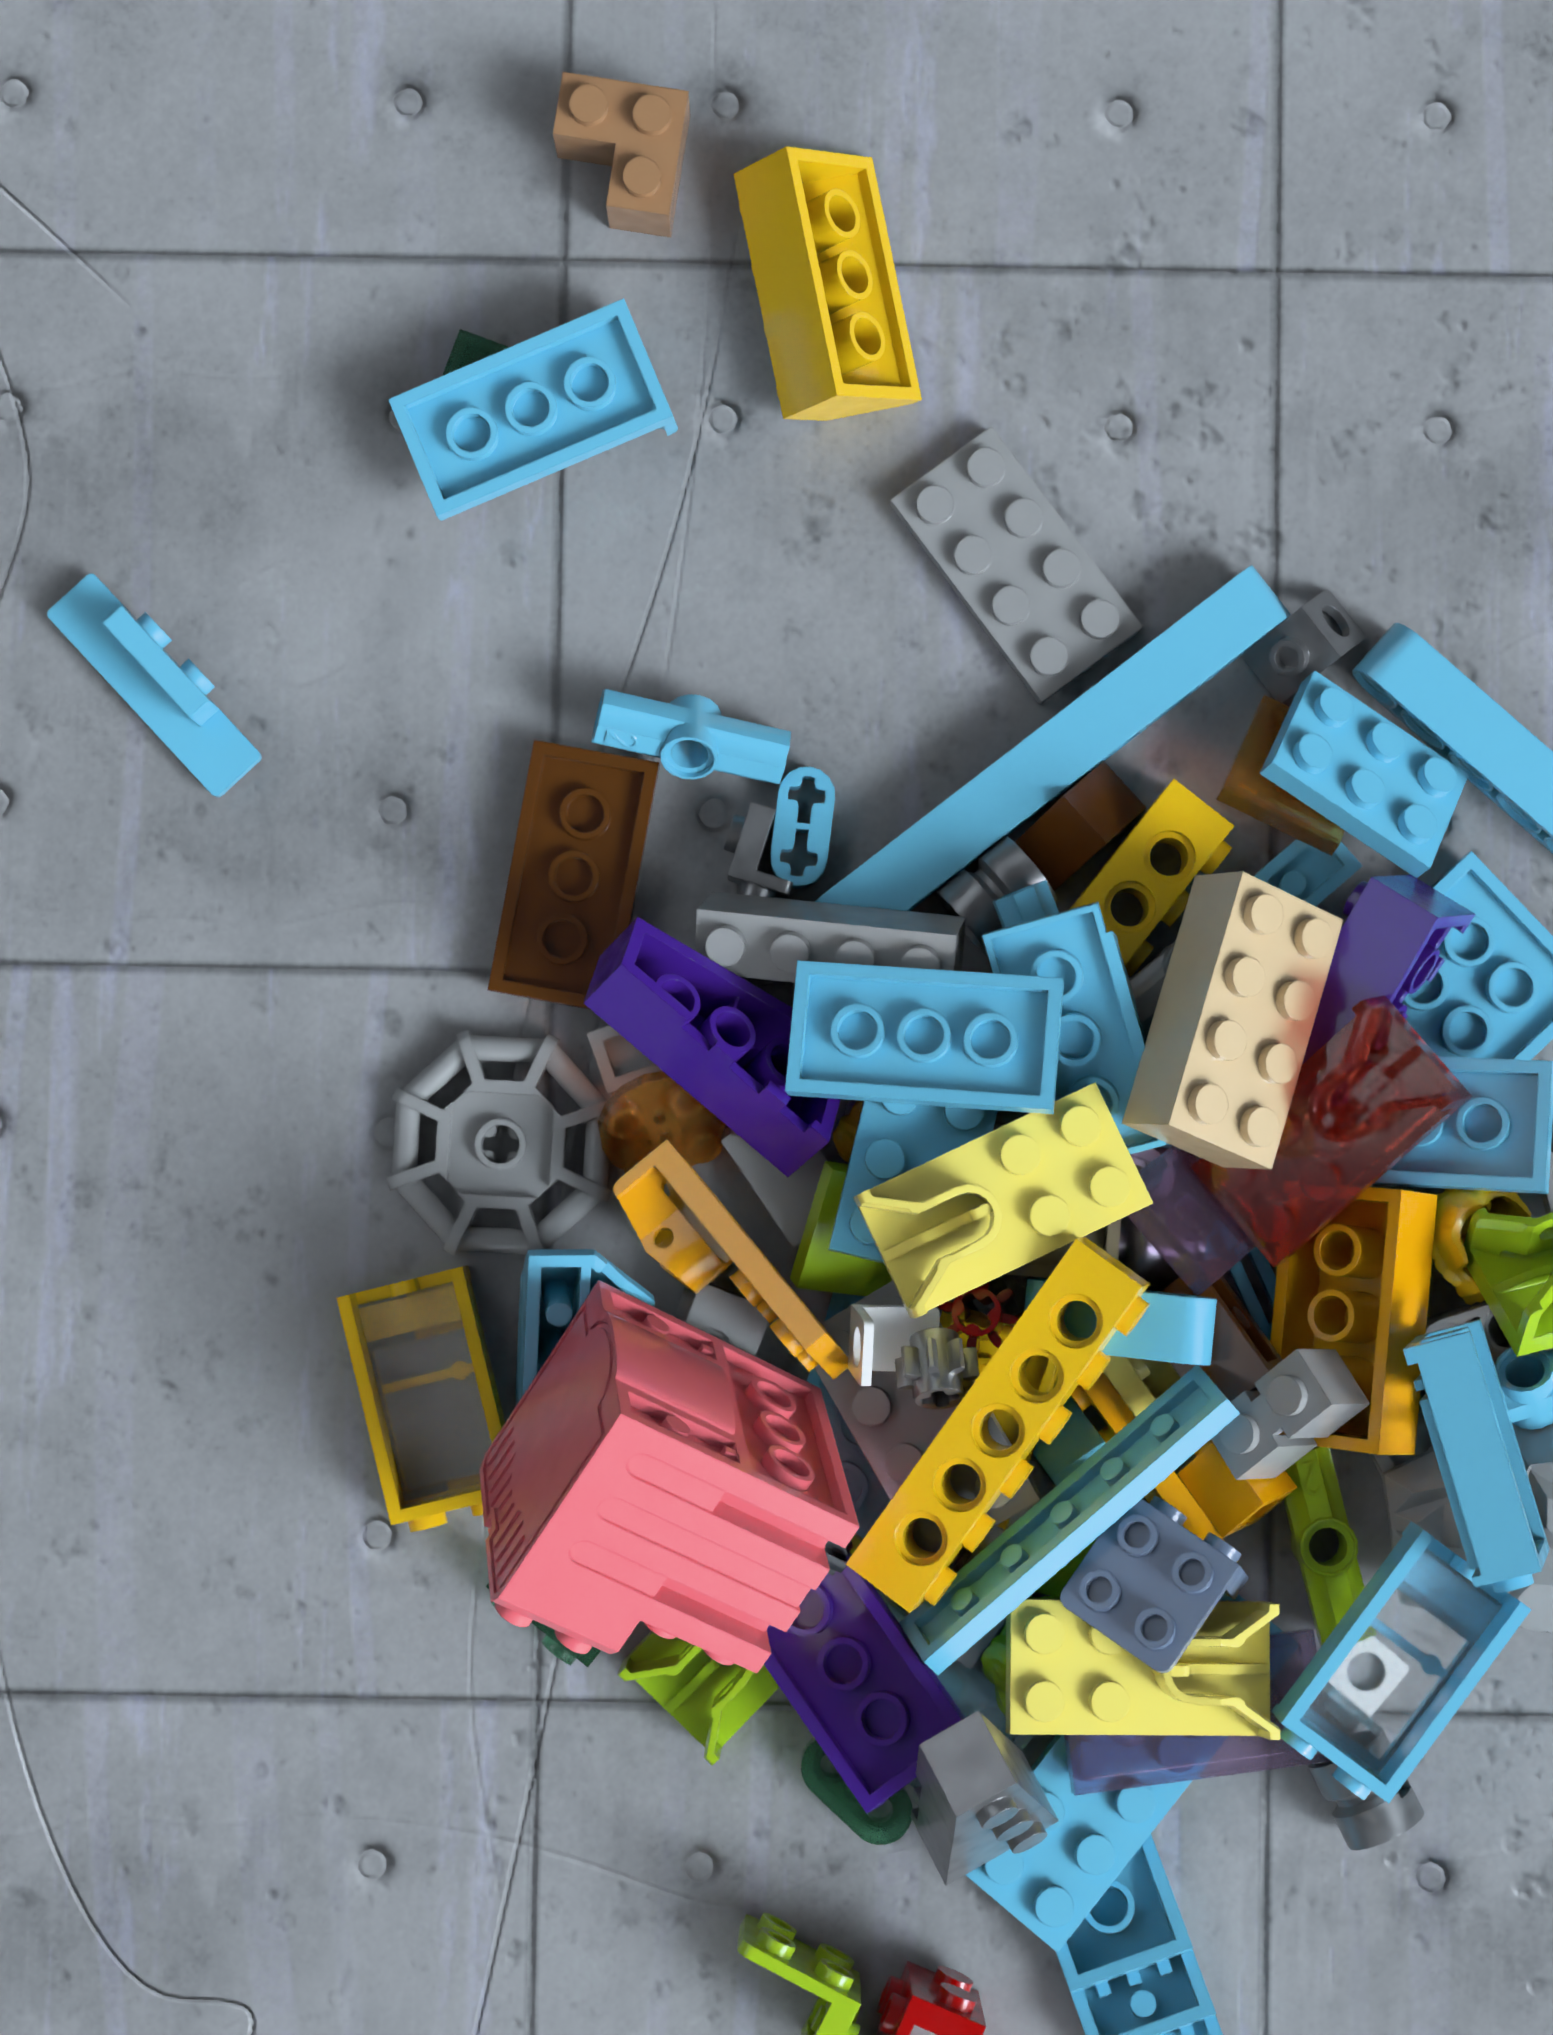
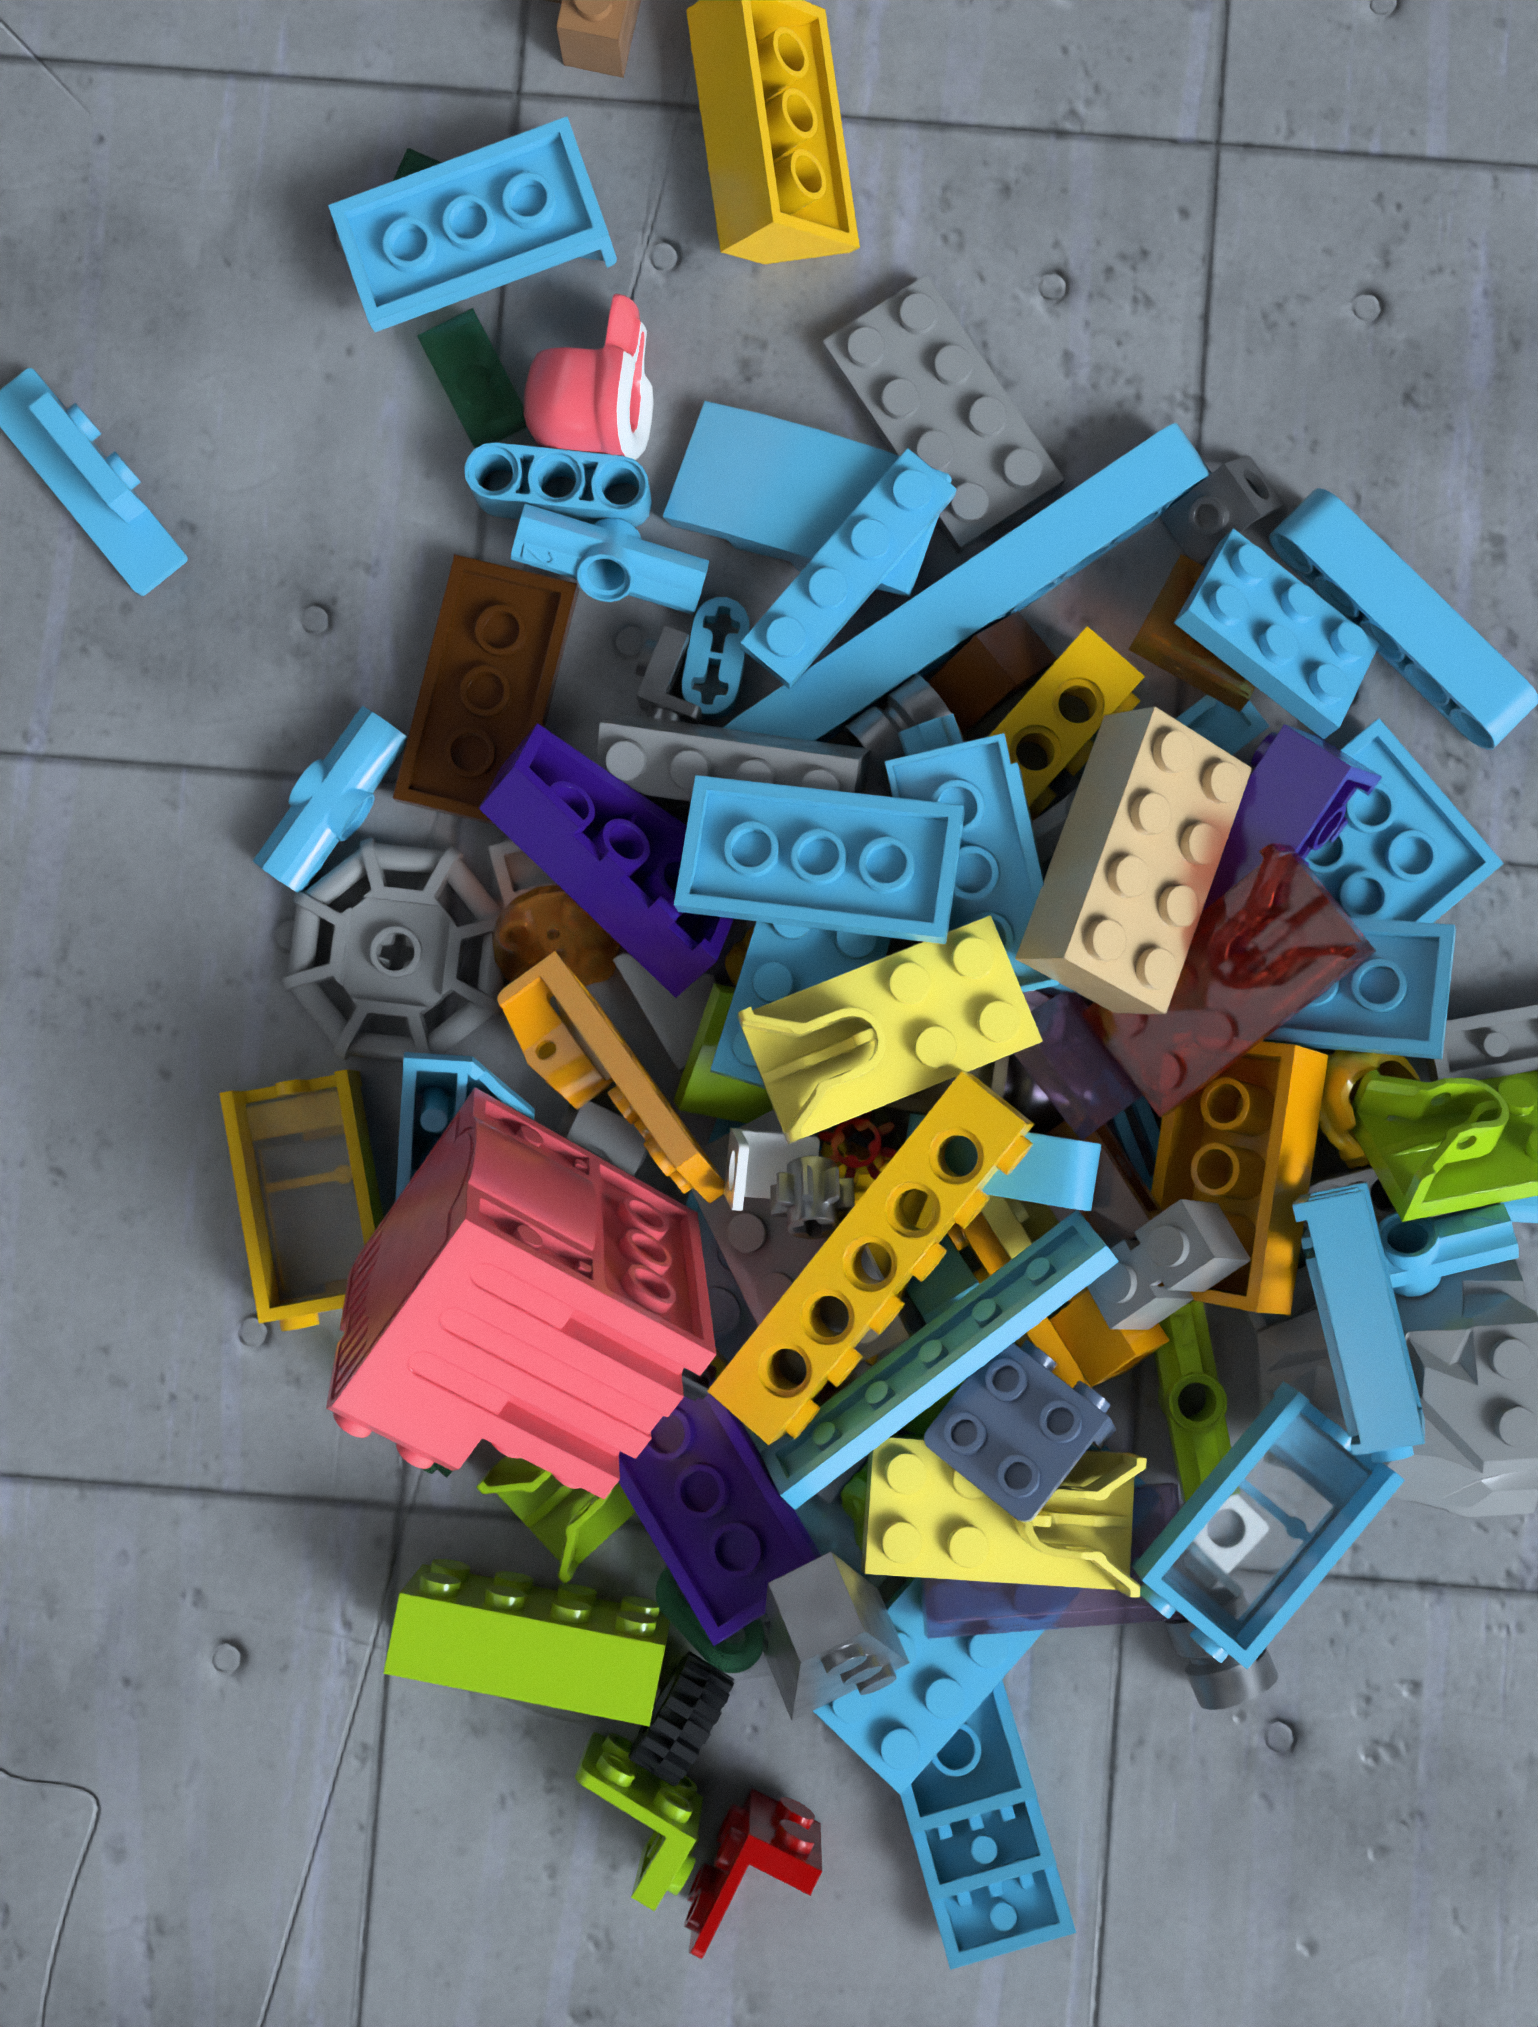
camera: 10 degrees right, 0 degrees up
none -> medium azure piece [253,705,408,893]
none -> lime brick [383,1559,672,1727]
none -> clear green plate [417,308,527,449]
none -> medium azure beam [464,442,652,528]
none -> coral piece [524,293,654,461]
none -> black tyre [628,1651,734,1787]
none -> medium azure slope [663,401,952,597]
none -> medium azure plate [740,448,957,689]

